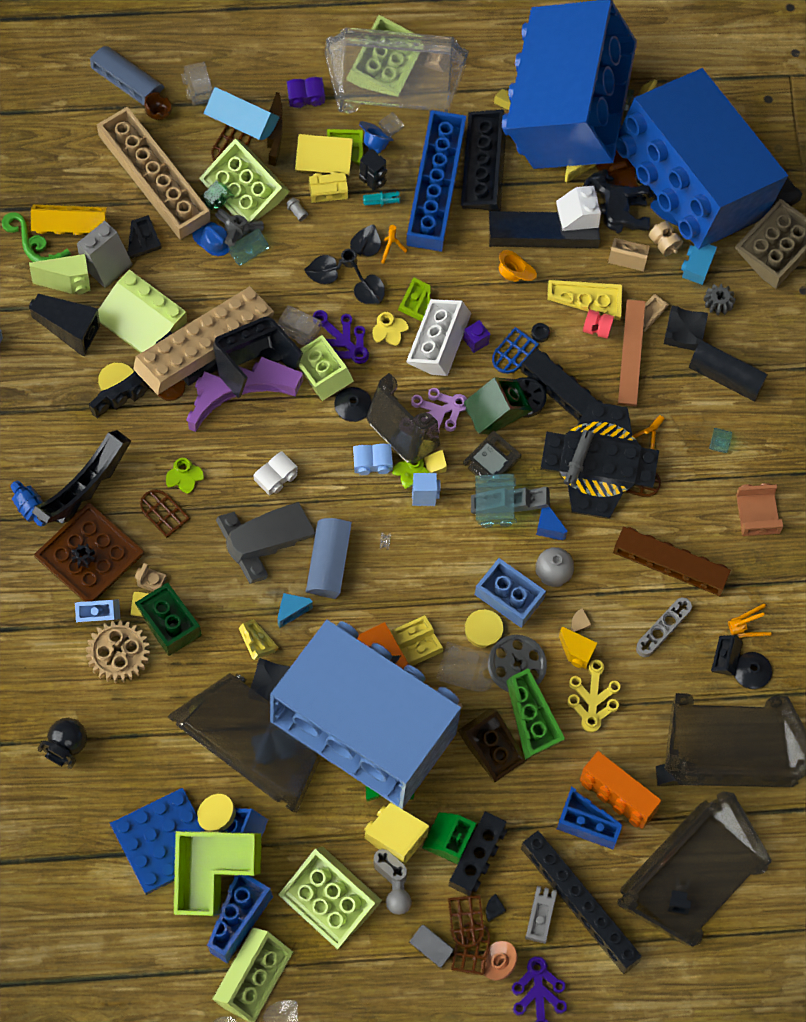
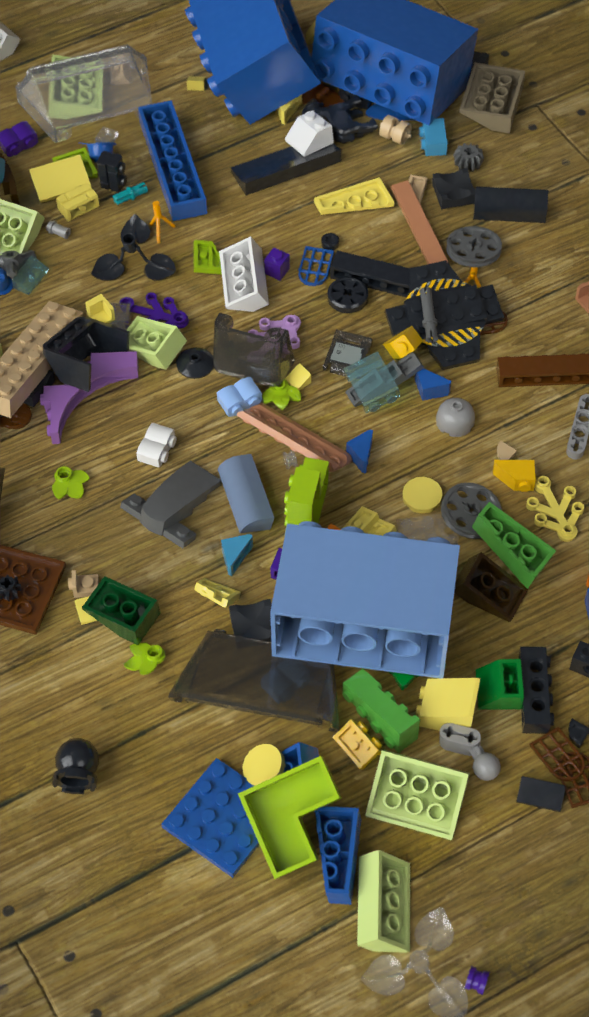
camera: 20 degrees left, 10 degrees down
light blue slope [75,599,120,622] -> none
tan gear [86,620,150,683] -> none
reddish brown window [140,490,190,538] -> none
light yellow plate [372,312,409,346] -> none
light blue brick [412,473,441,506] -> none
black arch [461,109,506,211] -> none
dark green slope [463,377,533,435] -> none
medium blue brick [474,558,546,628] -> none
light orange piece [499,250,537,282] -> none
coral wheel [583,309,614,339] -> none
tan slope [608,238,650,271] -> none
clear light blue slope [709,428,732,453] -> none
none -> light yellow panel [85,294,115,324]
none -> lime plate [124,643,166,675]
none -> nougat plate [236,403,352,472]
none -> lime piece [284,457,329,532]
none -> yellow bracket [333,719,383,770]
none -> bright green wedge [342,668,420,753]
none -> blue slope [346,430,373,473]
none -> yellow slope [383,325,423,359]
none -> dark grey wedge [446,226,502,267]

